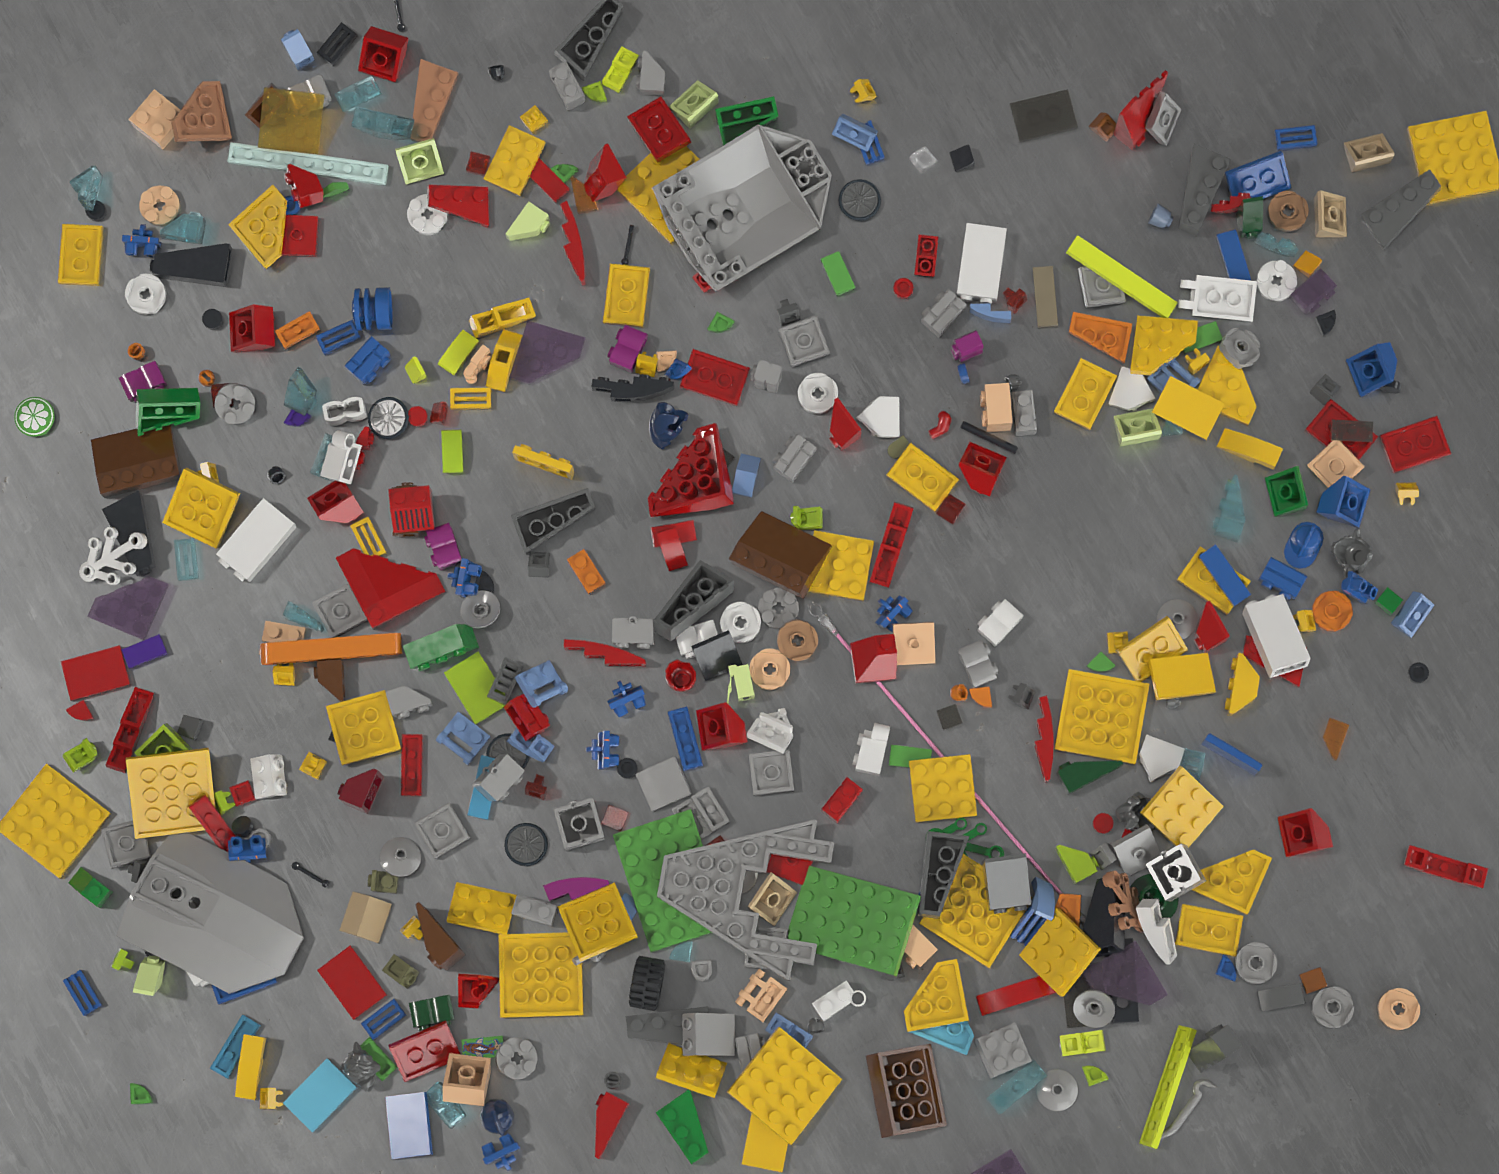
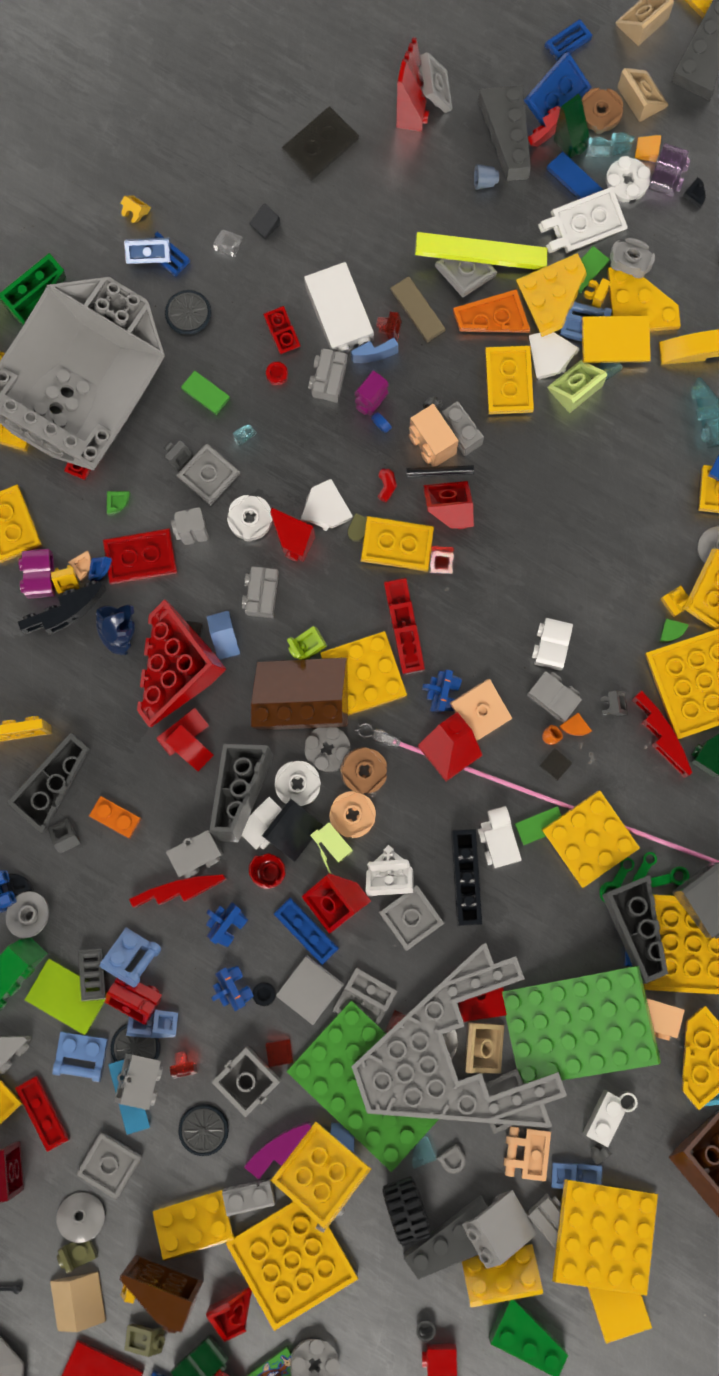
camera: 30 degrees left, 0 degrees up
red brick [821,777,863,824] -> none
dark orange slope [1089,112,1117,142] -> none
none -> clear light blue tile [233,425,257,446]
none -> black brick [451,829,482,926]

